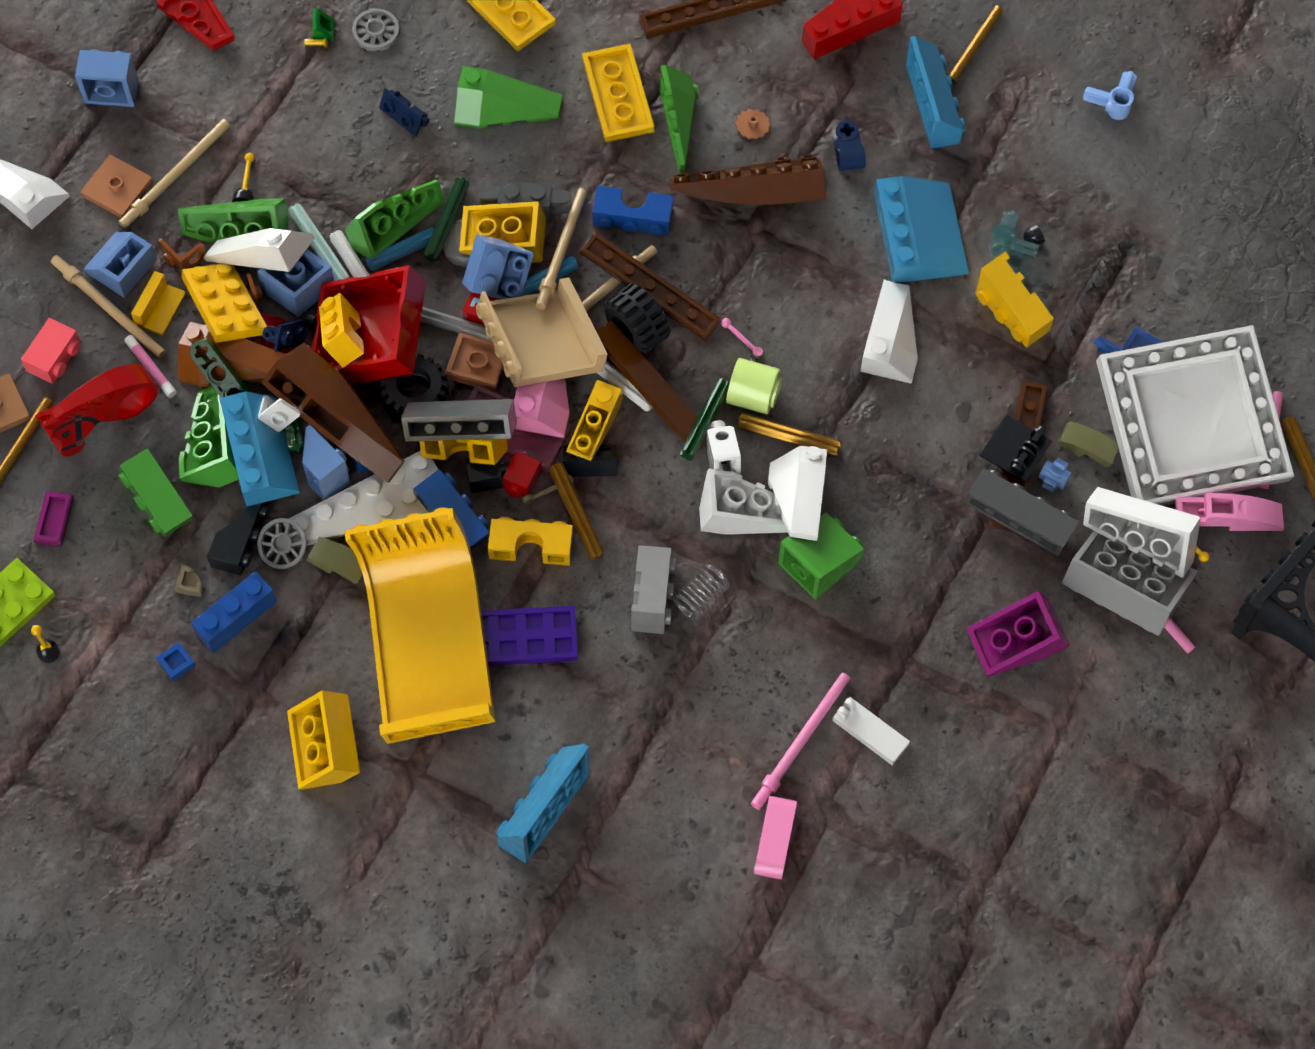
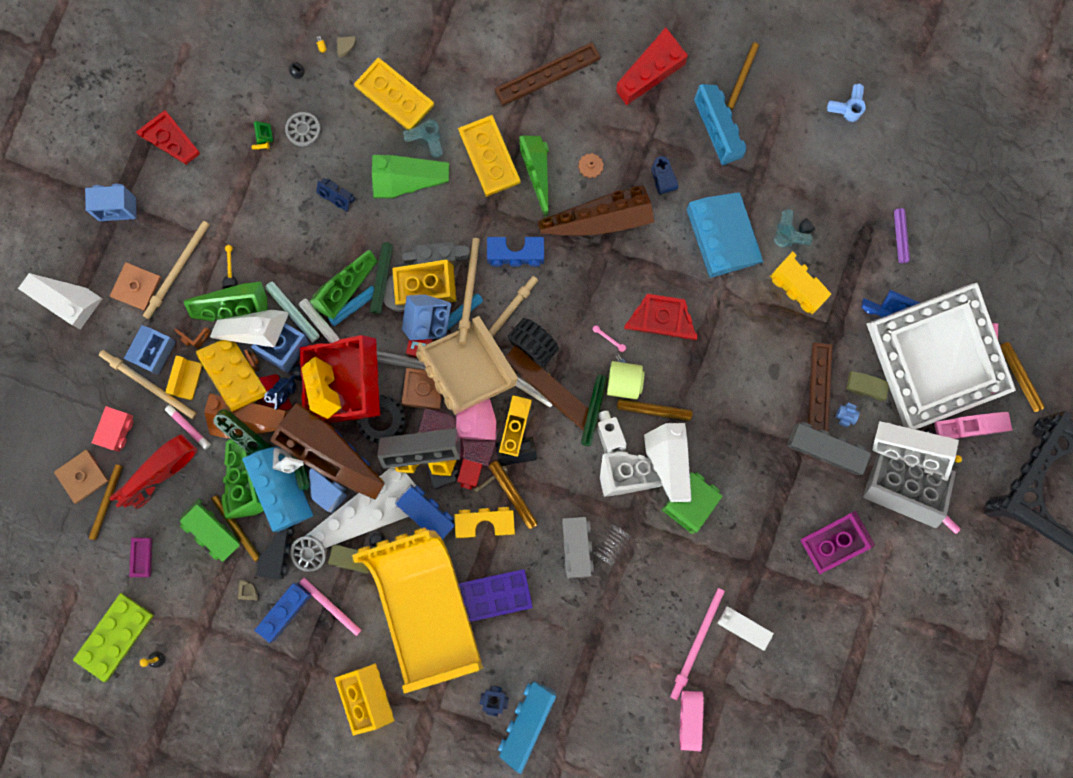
camera: 10 degrees left, 15 degrees up
blue plate [156,642,196,682] -> none
reddish brown tile [580,231,721,342] -> none
white wedge [860,280,918,384] -> none
black hinge [979,414,1052,482] -> none
none -> pearl gold bar [211,495,260,562]
none -> bright pink bar [299,578,362,636]
none -> clear light blue axle [403,119,443,157]
none -> dark blue brick [479,686,509,716]
none -> red wing [624,294,697,340]
none -> medium lavender axle [894,208,910,263]

